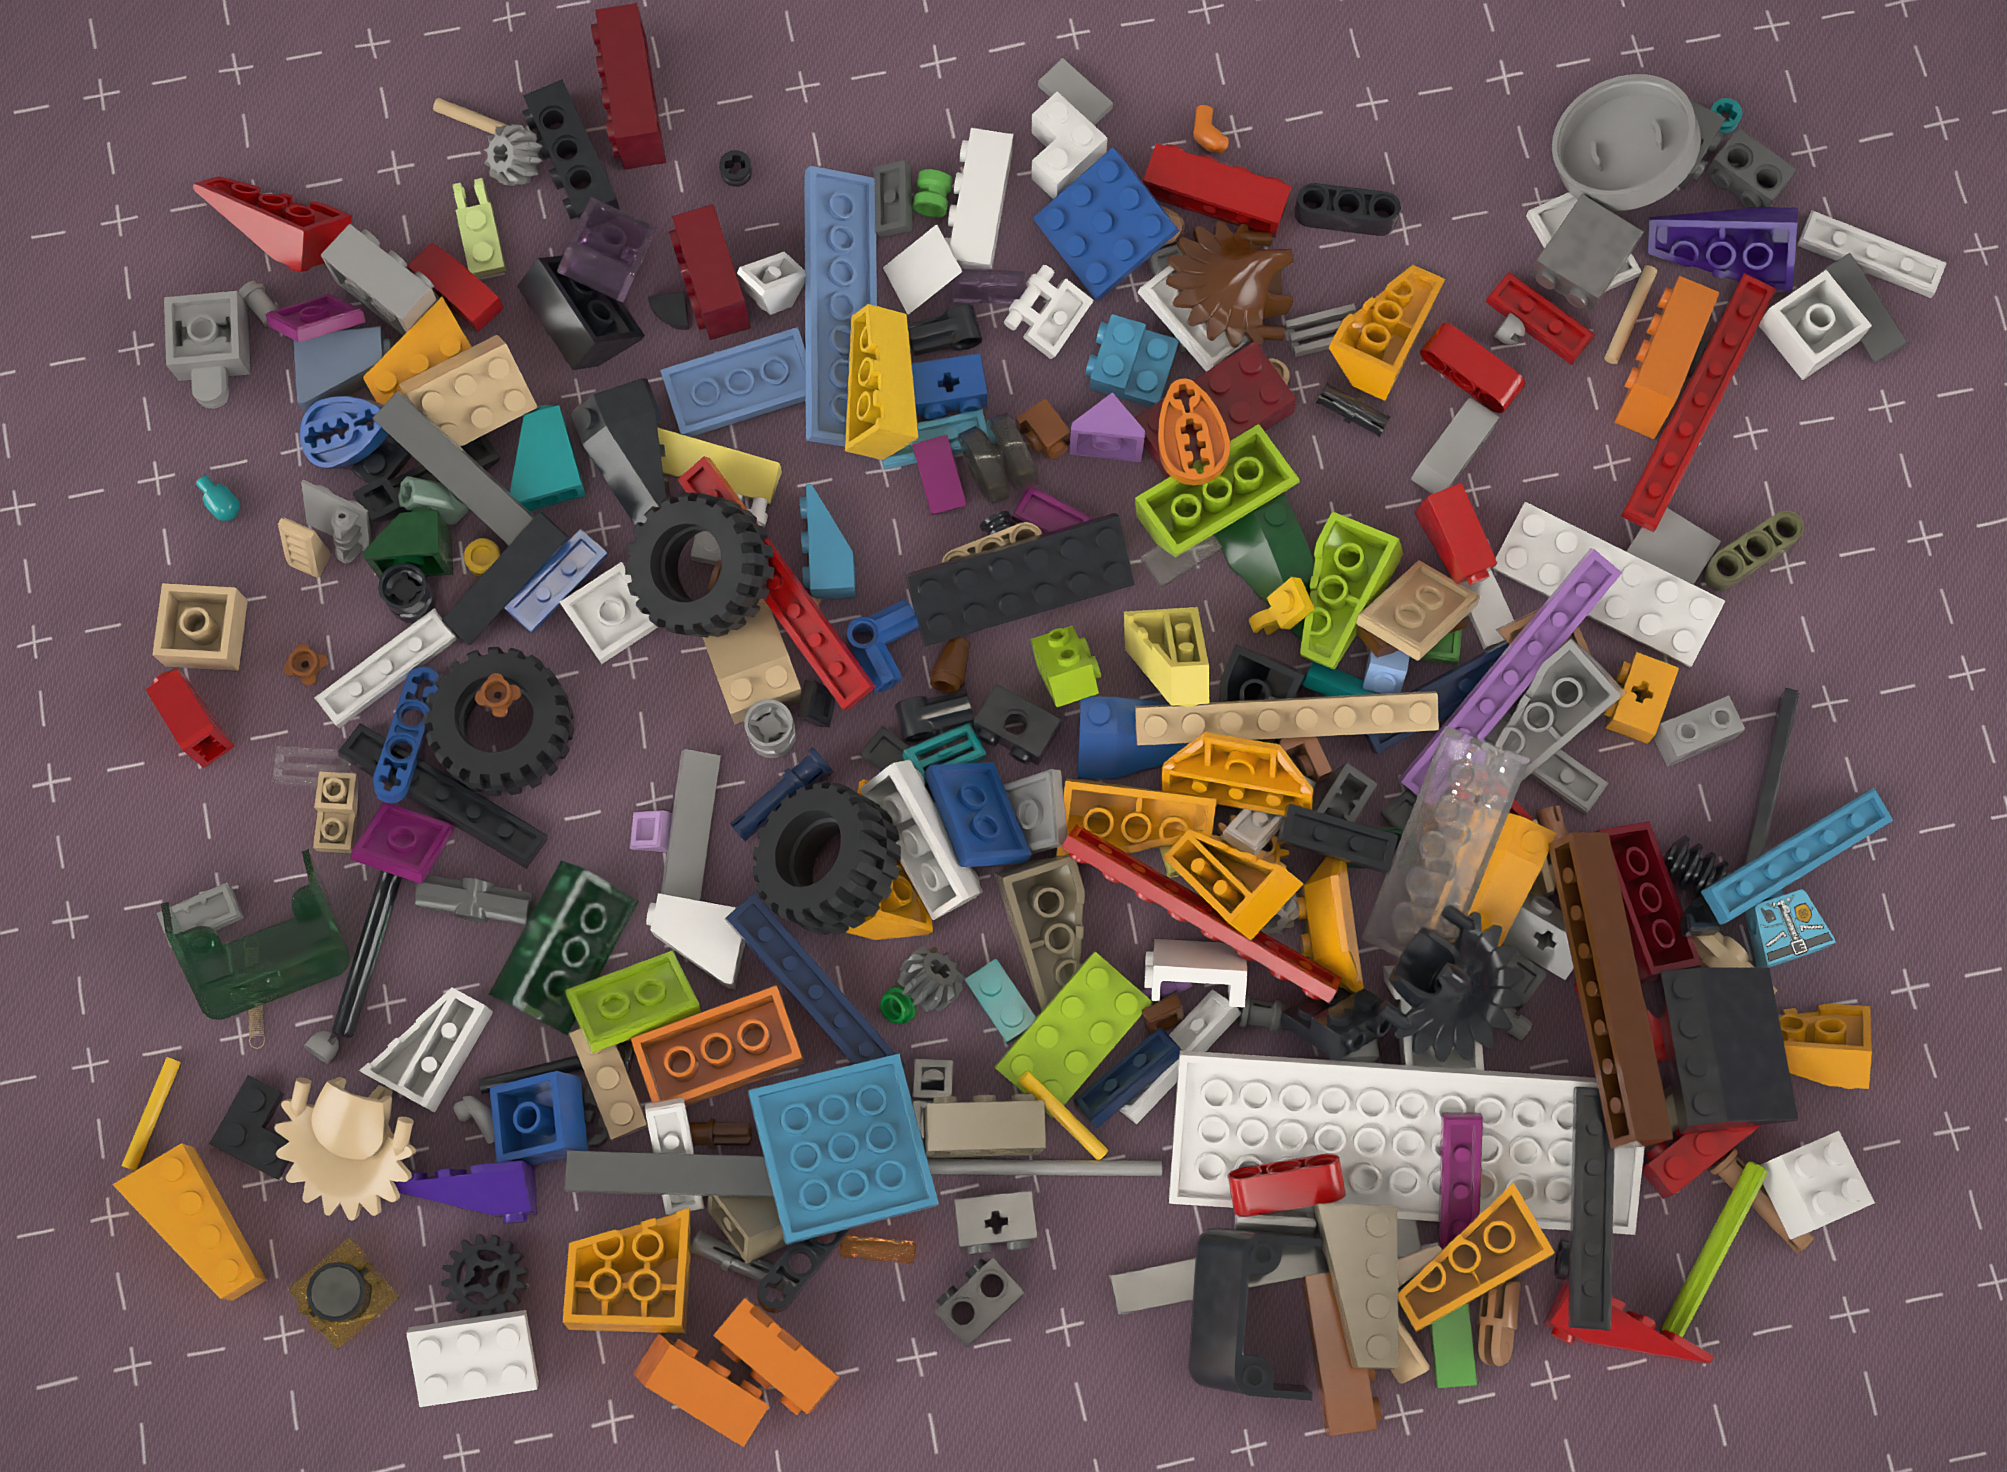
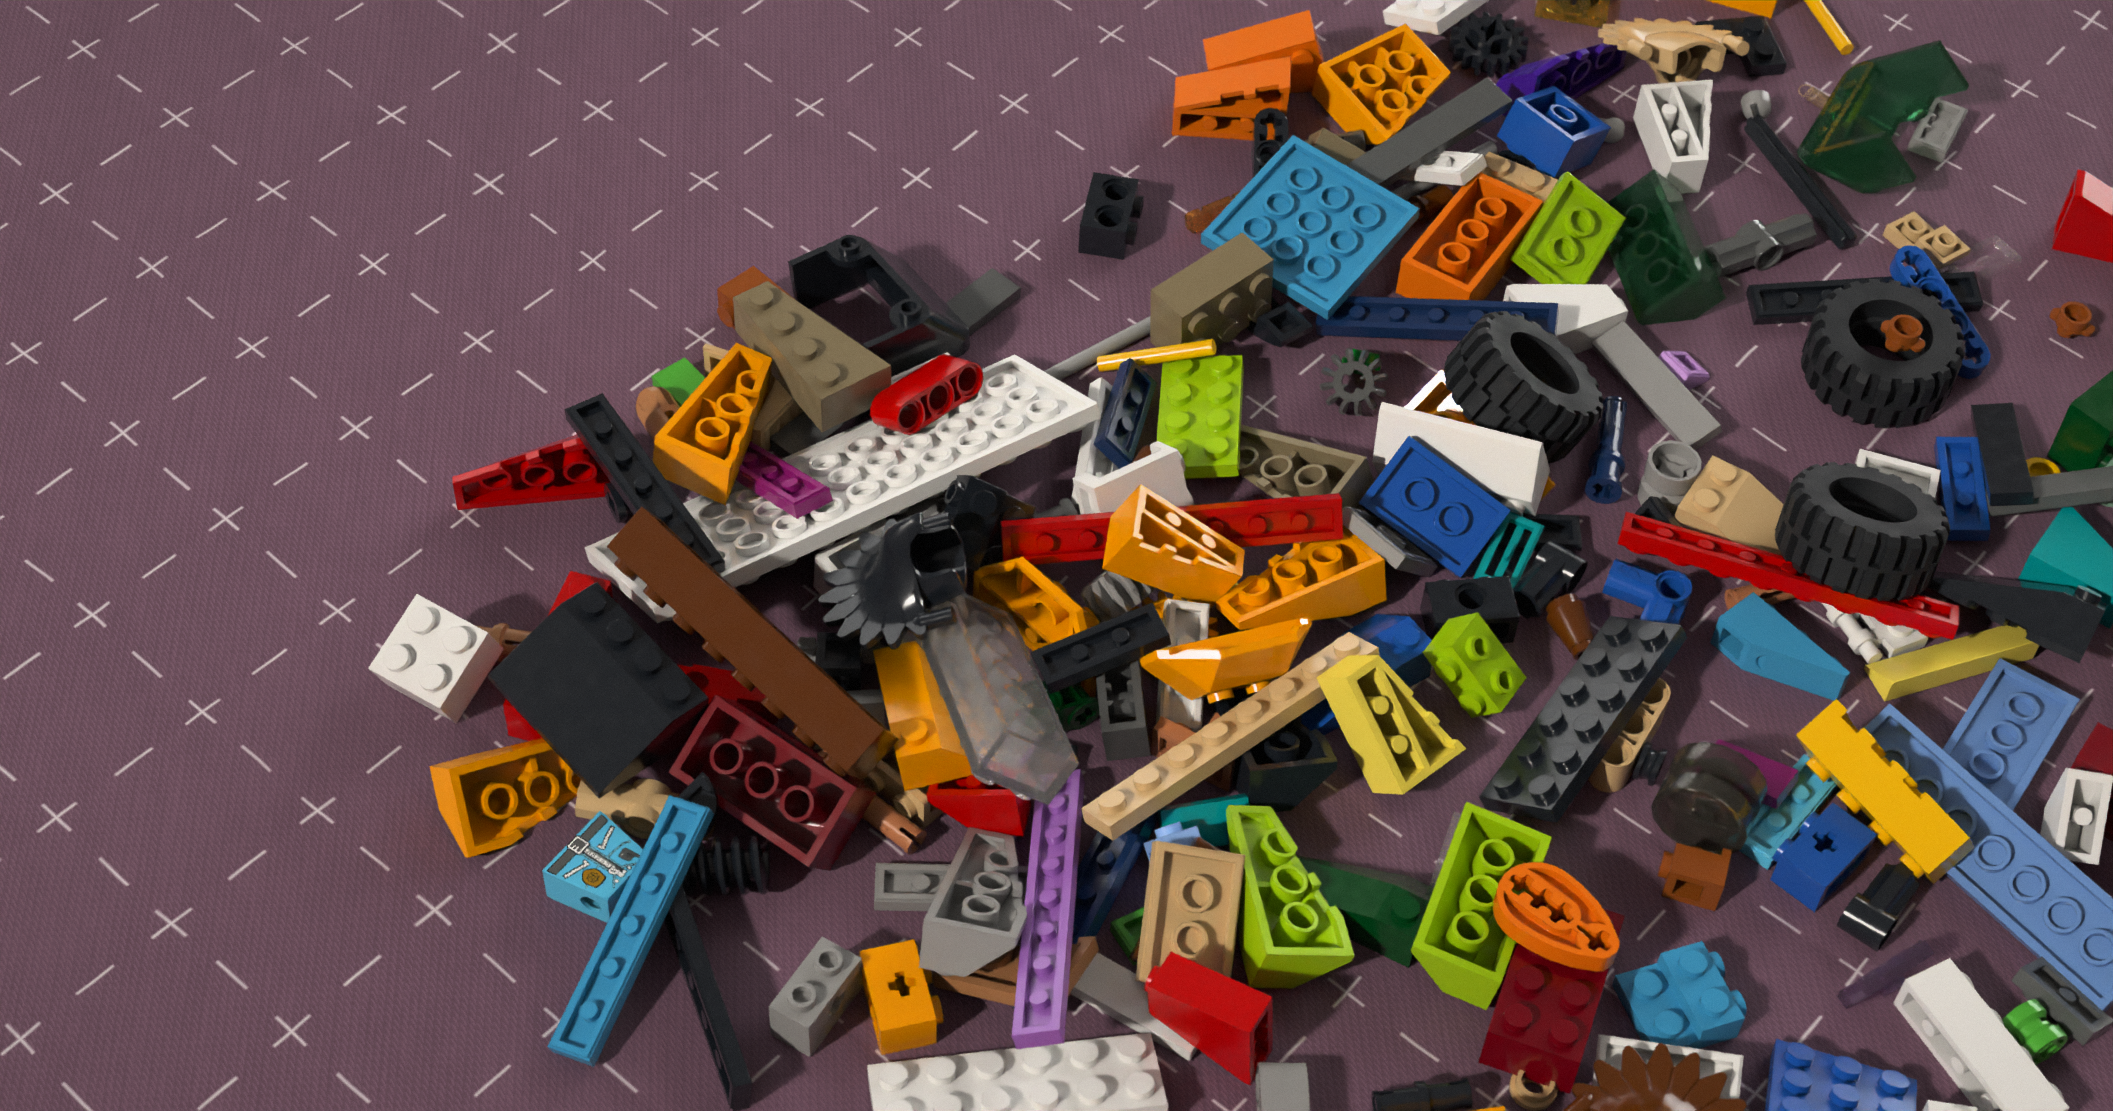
camera: 140 degrees right, 25 degrees down
white tile [315,609,458,728] -> none
magenta plate [351,802,453,884] -> none
black wheel [378,563,437,623] -> none
black bar [479,1055,583,1094] -> none
white sticker [883,224,963,315] -> none
brick [955,1191,1037,1255] -> none
teal plate [965,959,1036,1044] -> none
white plate [1004,265,1094,359] -> none
magenta tile [1012,485,1093,534] -> none
medium lavender slope [1069,392,1145,462] -> none
yellow plate [1249,577,1315,635] -> none
lime axle [1661,1161,1768,1338] -> none

